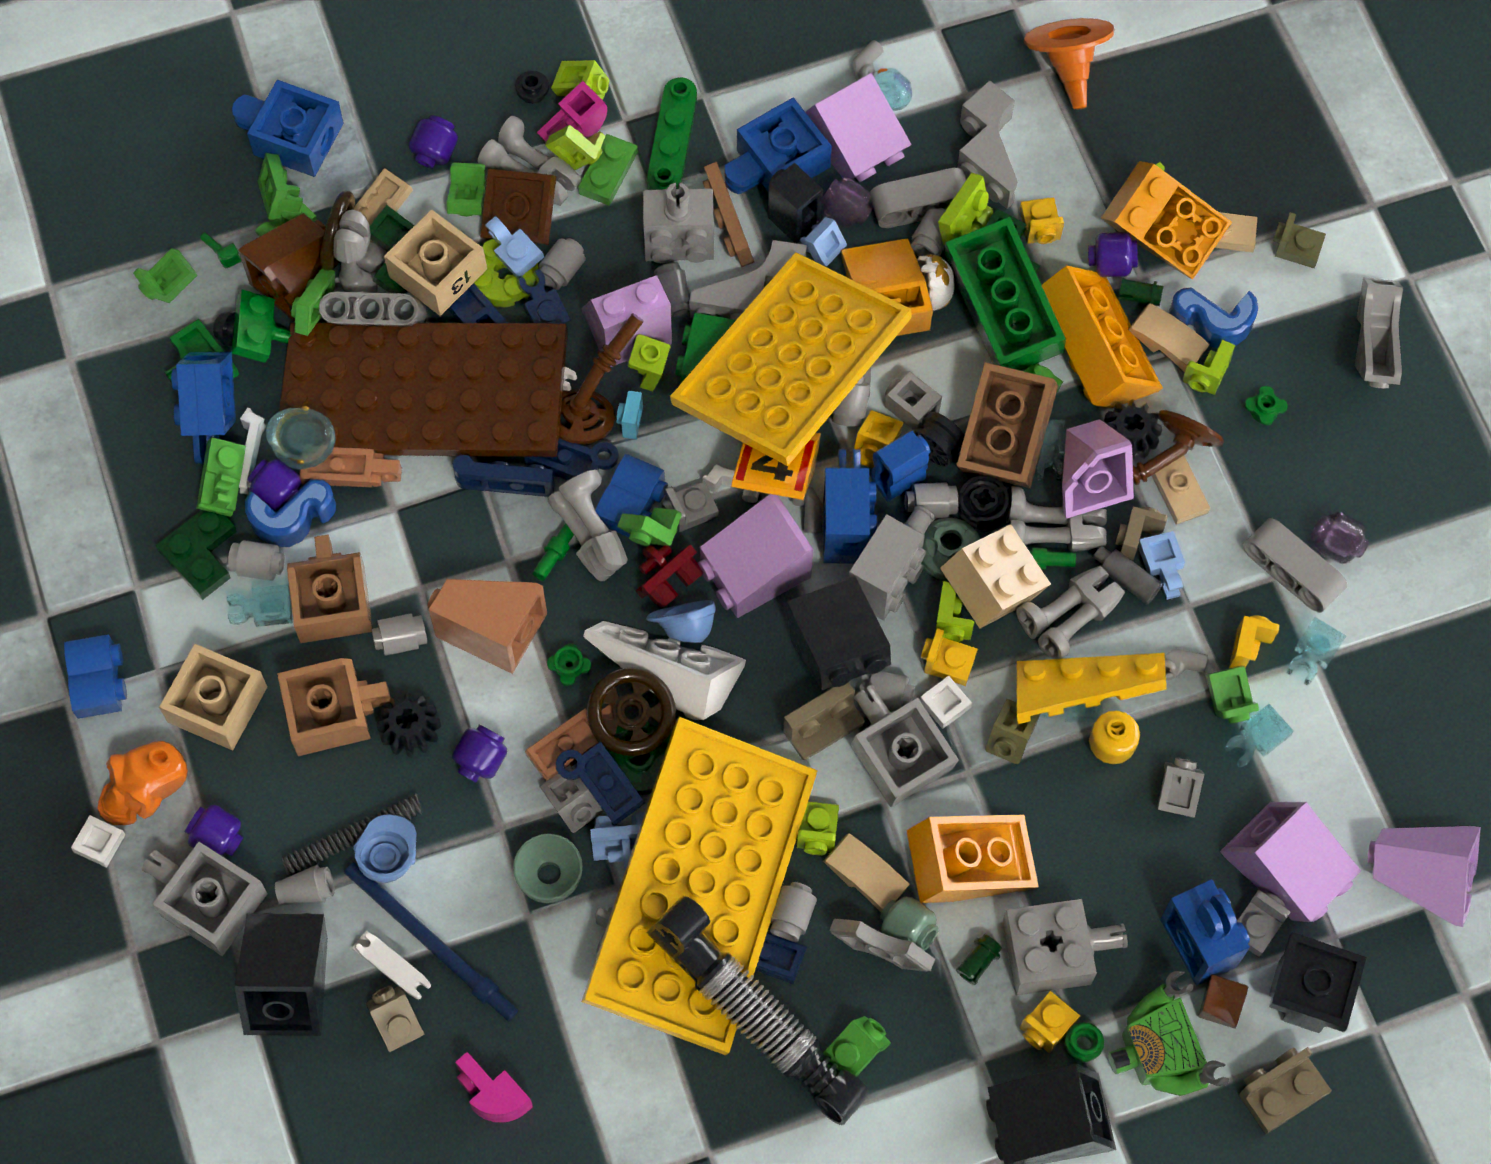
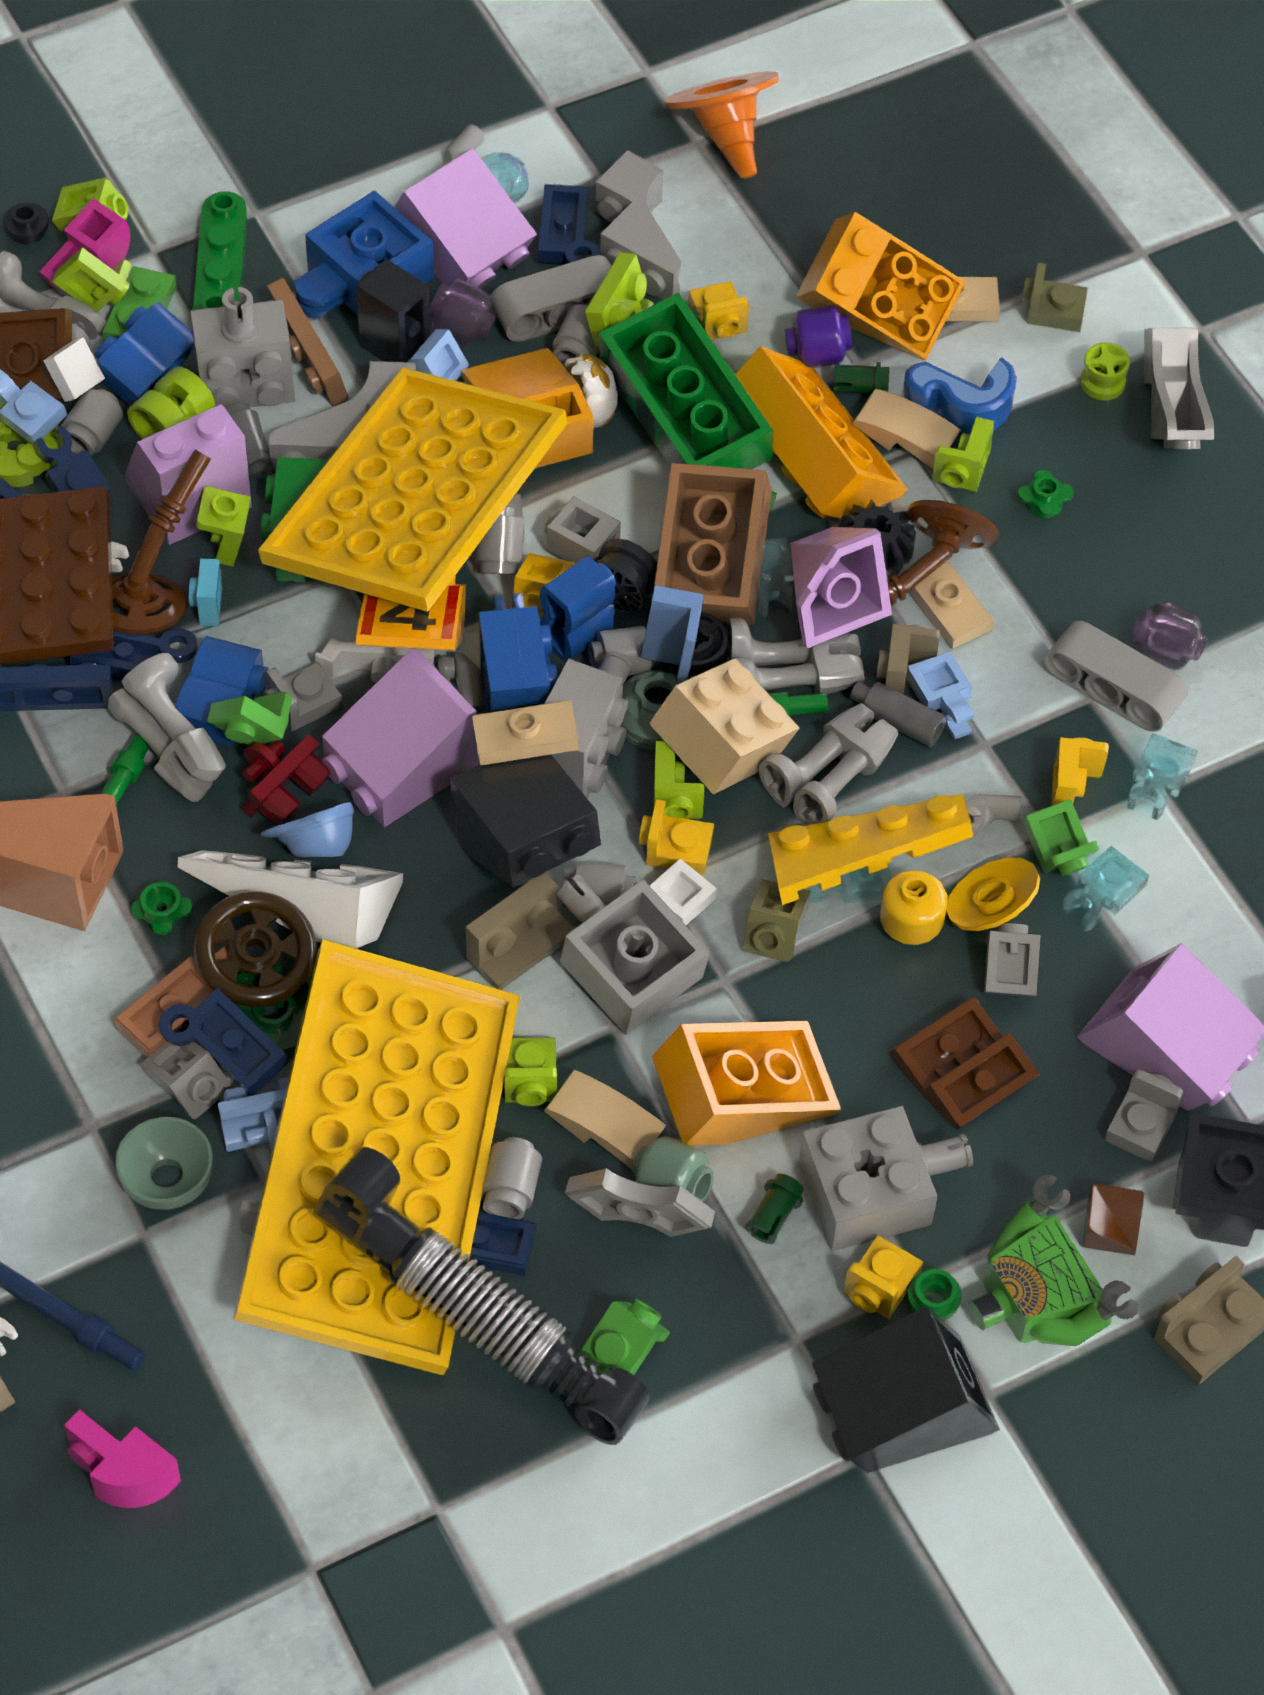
camera: 10 degrees left, 10 degrees down
dark purple head [452,724,508,783] -> none
blue brick [1160,879,1250,986] -> none
none -> white tile [43,337,105,402]
none -> blue brick [94,301,195,406]
none -> lime wheel [127,366,216,439]
none -> tan plate [472,700,580,766]
none -> dark blue hinge [538,184,601,264]
none -> medium blue panel [641,585,704,685]
none -> reddish brown slope [889,996,1040,1130]
none -> yellow dish [946,857,1040,931]
none -> lime wheel [1080,342,1130,401]

